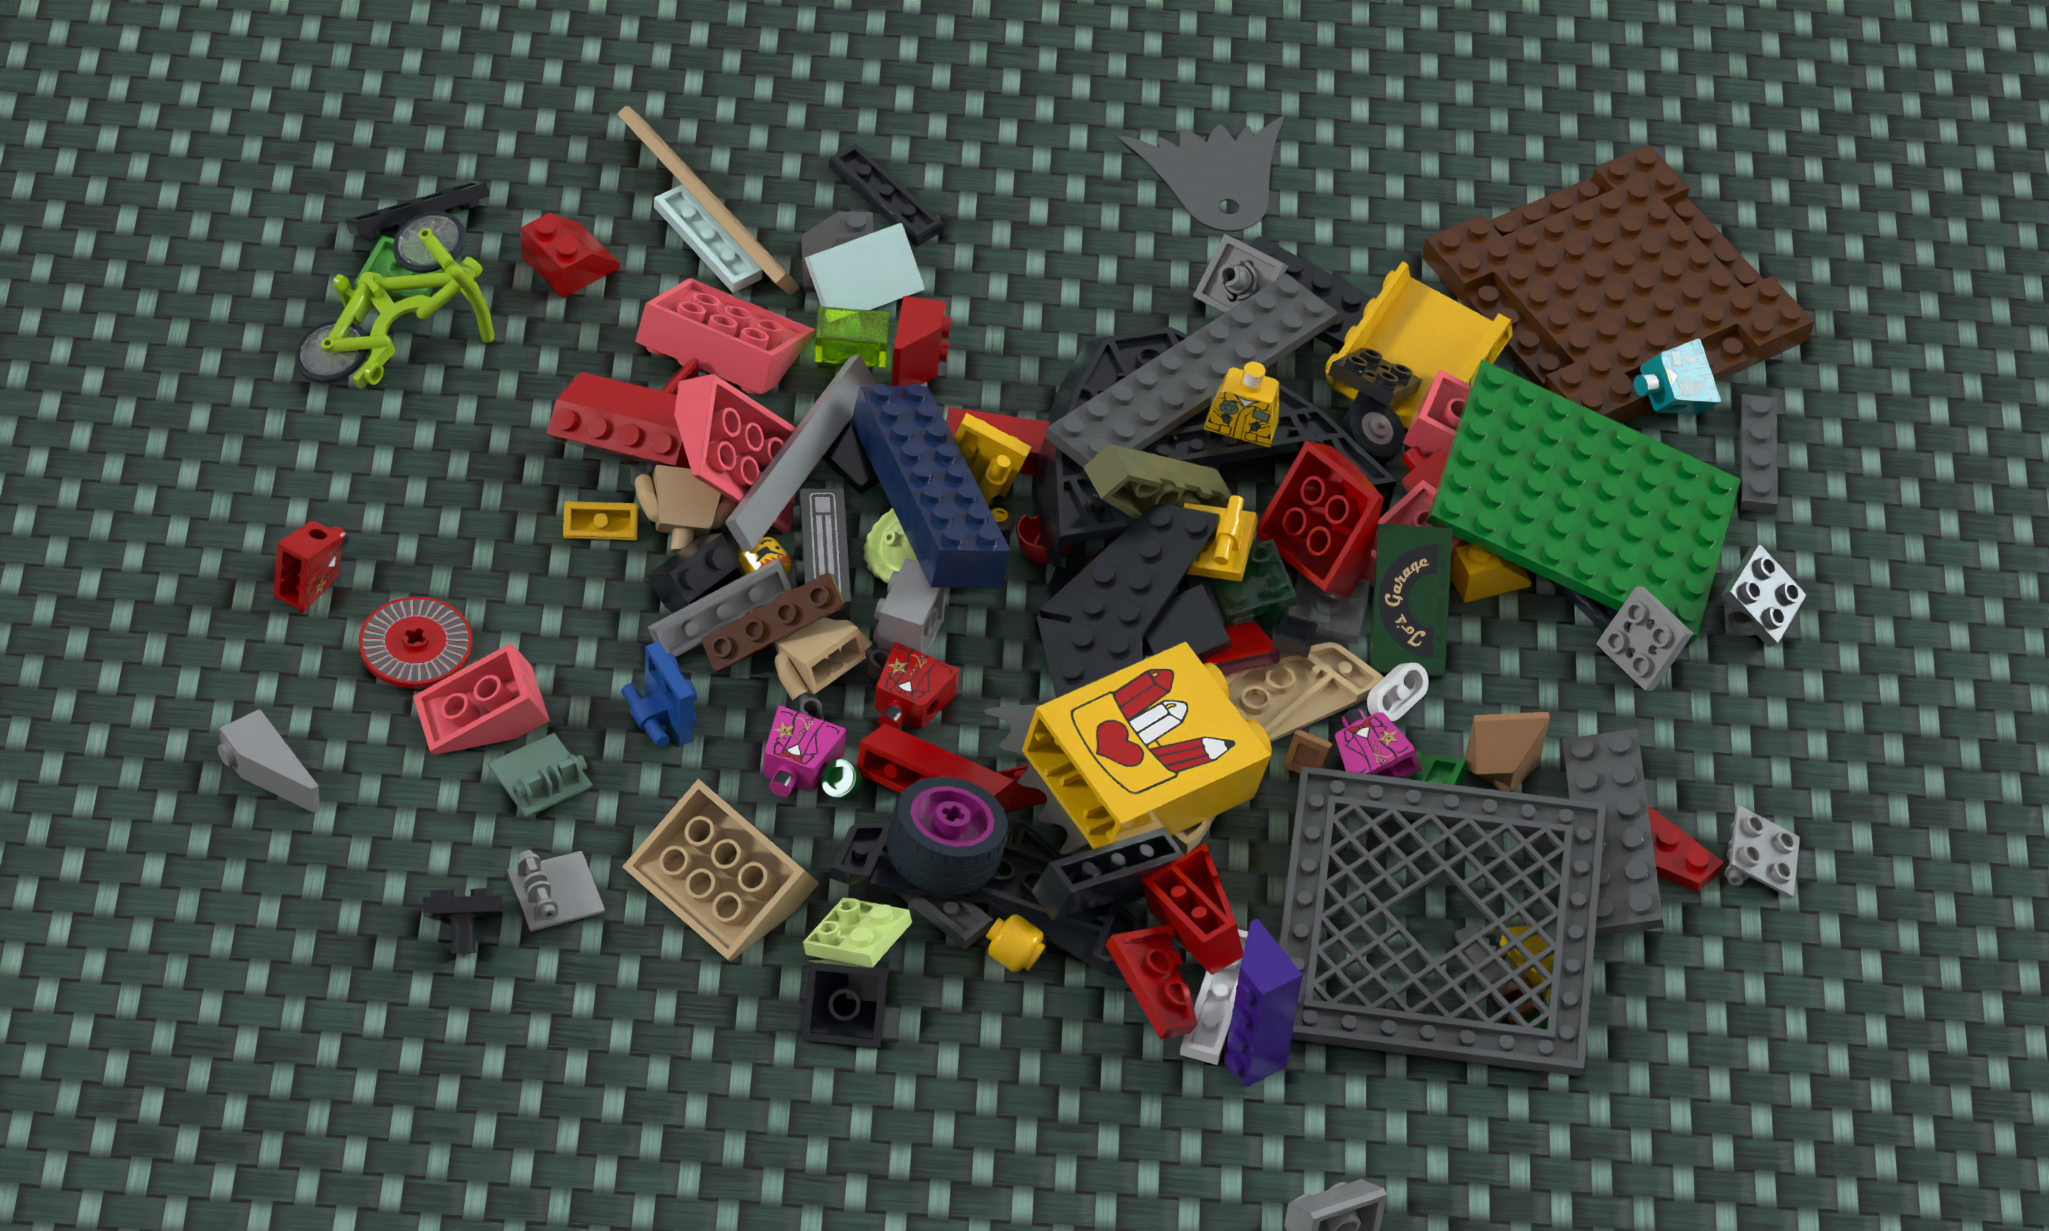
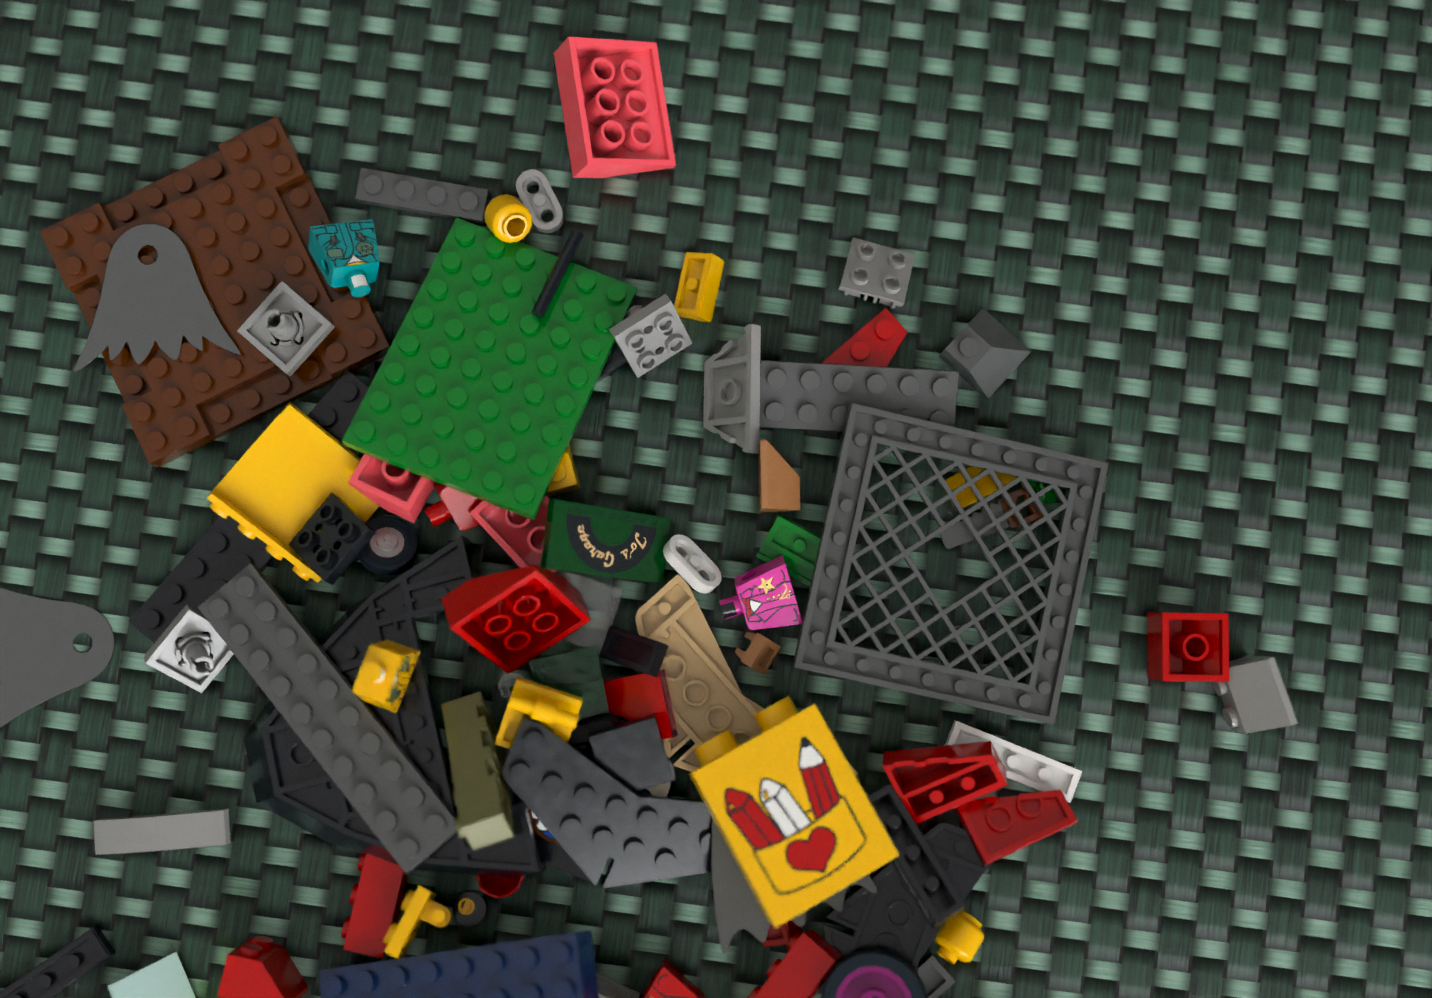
camera: 80 degrees left, 35 degrees up
dark purple slope [1225,918,1303,1087] -> none
dark grey plate [1721,544,1806,647] -> none
none -> dark grey piece [73,224,241,372]
none -> light grey slope [93,809,231,855]
none -> light grey plate [237,281,335,376]
none -> yellow head [484,194,532,243]
none -> light grey plate [516,169,564,233]
none -> black bar [532,229,583,318]
none -> coral slope [554,37,676,178]
none -> yellow slope [674,252,724,322]
none -> light grey wing [703,324,761,454]
none -> dark grey slope [939,308,1031,399]
none -> red slope [1147,612,1229,682]

